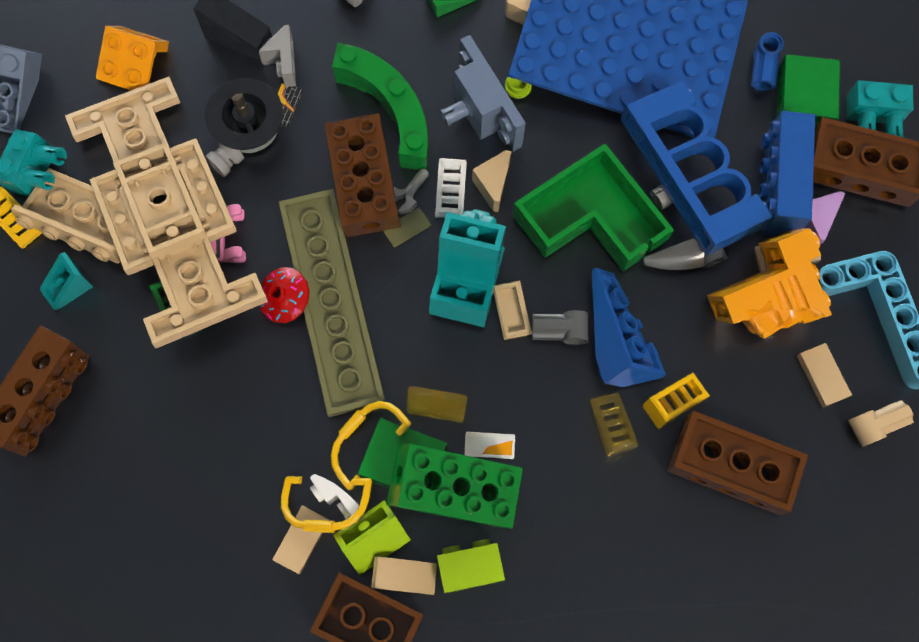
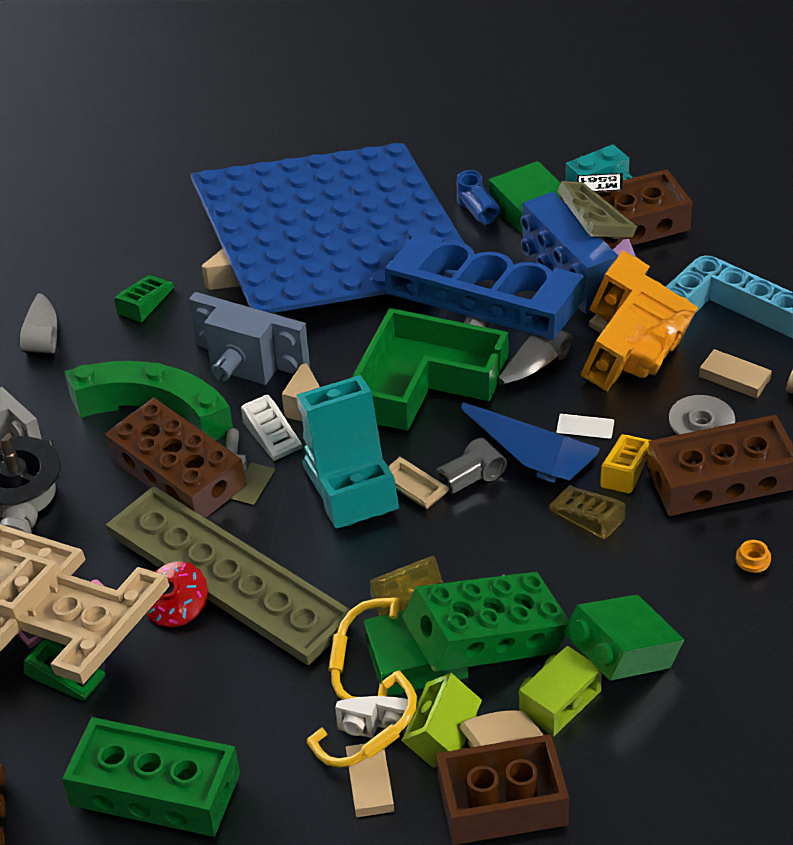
camera: 30 degrees left, 30 degrees down
none -> green brick [62,717,240,837]
none -> olive wing [557,181,637,239]
none -> white sticker [557,414,614,439]
none -> green brick [564,594,684,681]
none -> sticker [576,173,623,192]
none -> light grey dish [669,395,735,435]
none -> light orange plate [735,540,771,573]

